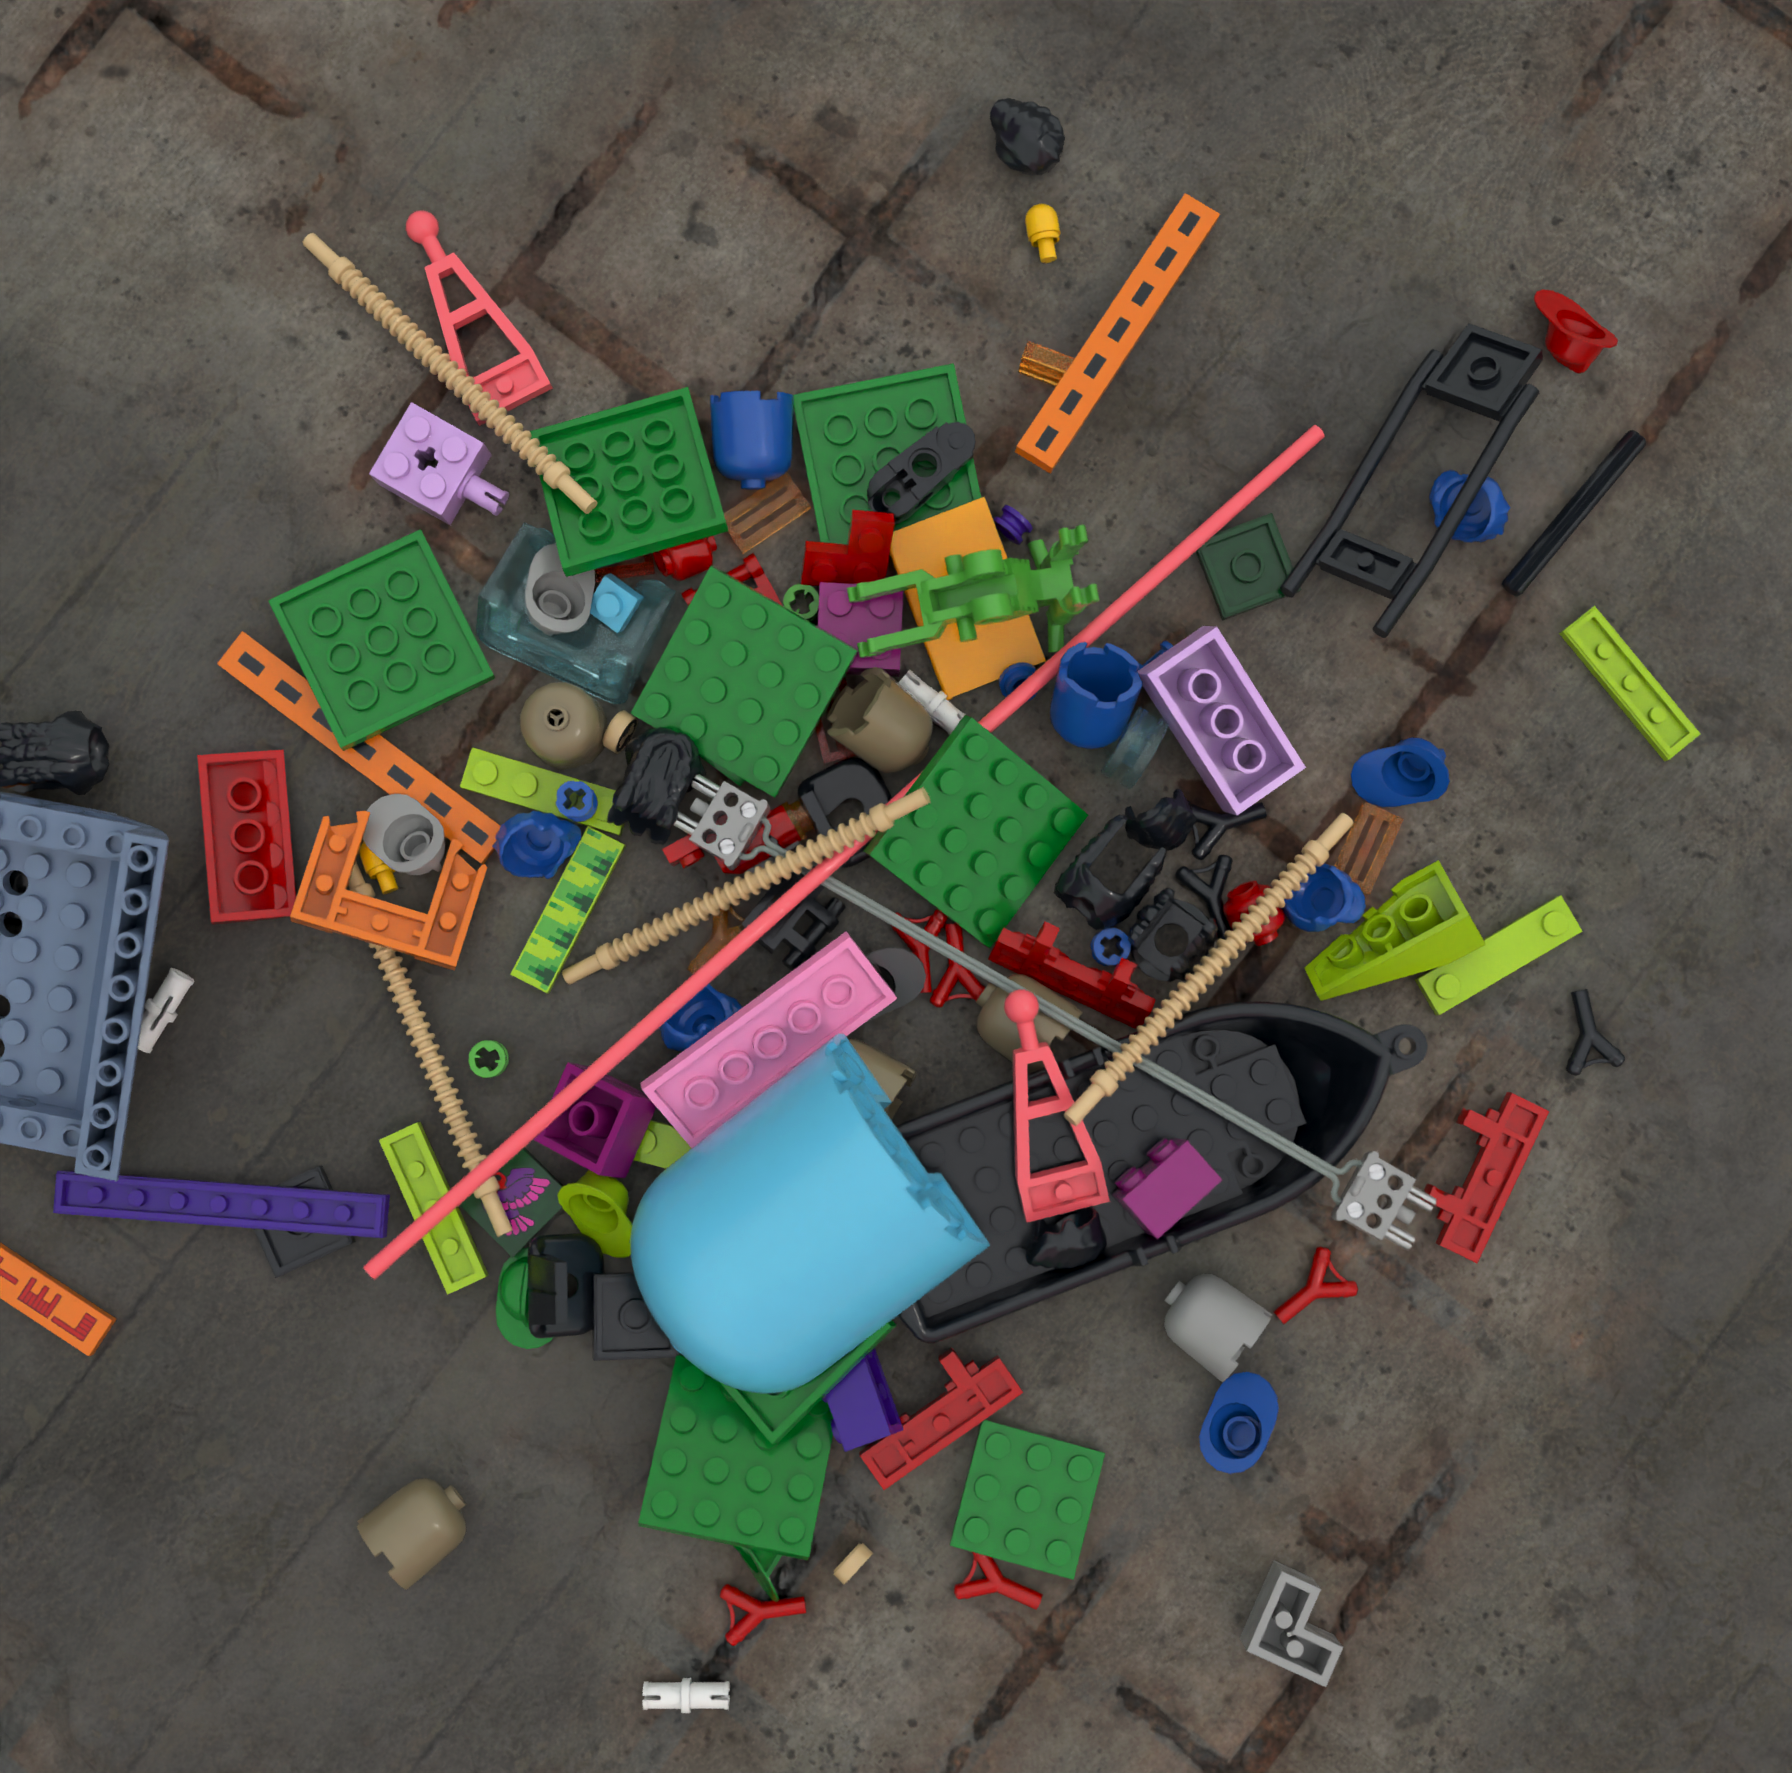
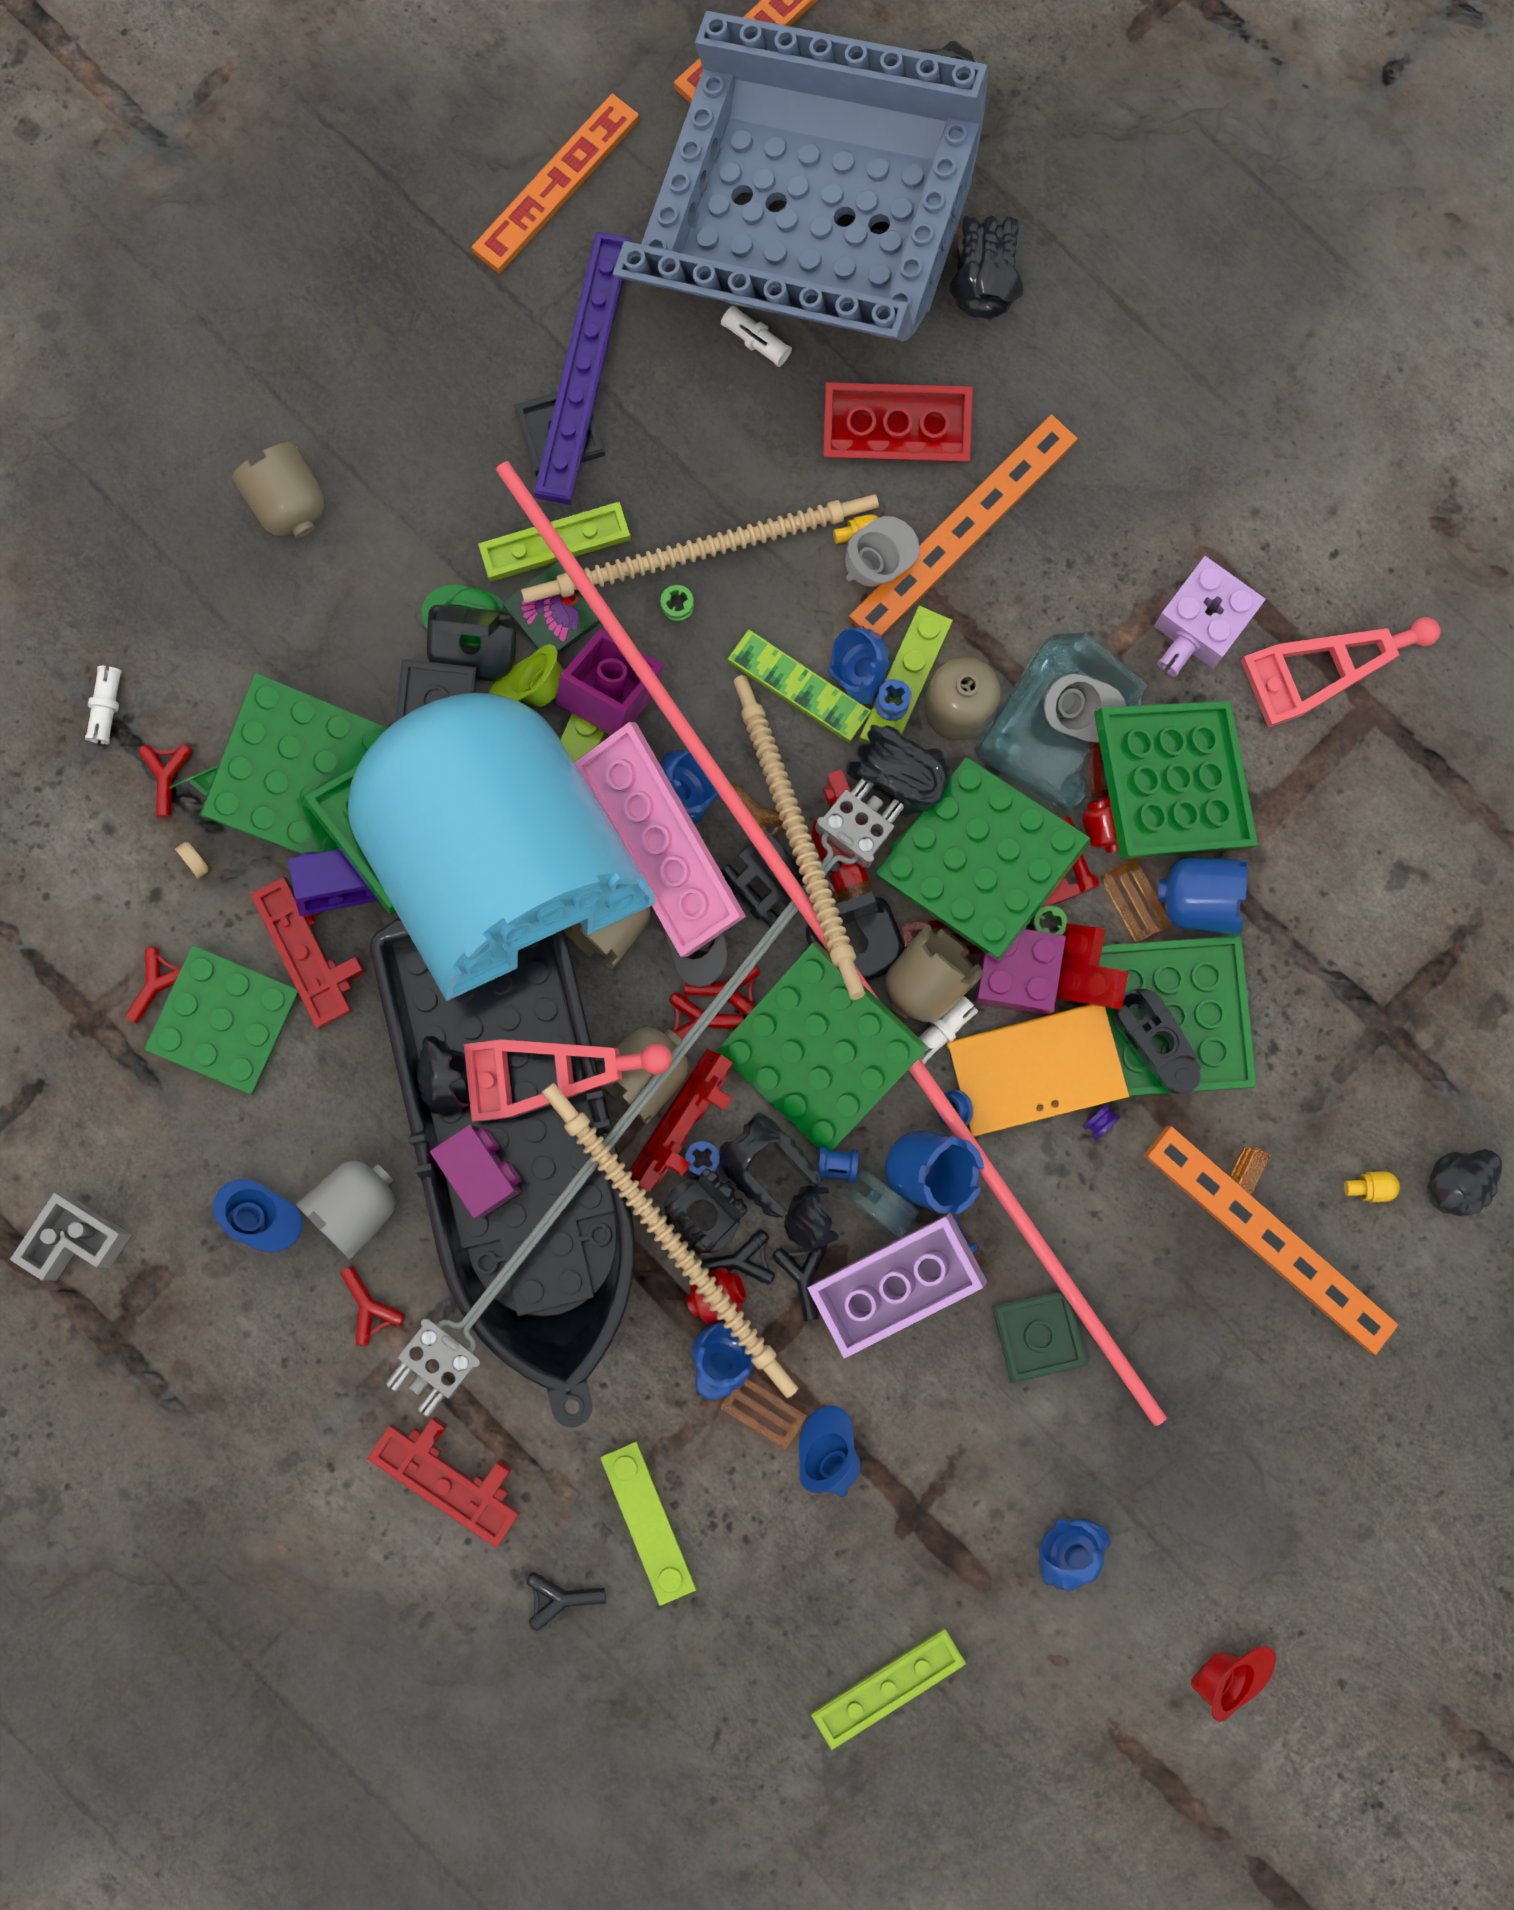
camera: 100 degrees right, 5 degrees down
green plate [268,529,495,751] -> none
orange wedge [290,811,487,971] -> none
tan hose [303,233,597,514] -> none
medium azure plate [590,573,644,633] -> none
tan tile [602,710,638,754] -> none
bright green piece [847,525,1100,658] -> none
black plate [1280,323,1543,638] -> none
lime wedge [1305,860,1486,1001] -> none
black axle [1502,430,1646,597] -> none
none -> blue bush [818,1146,859,1184]

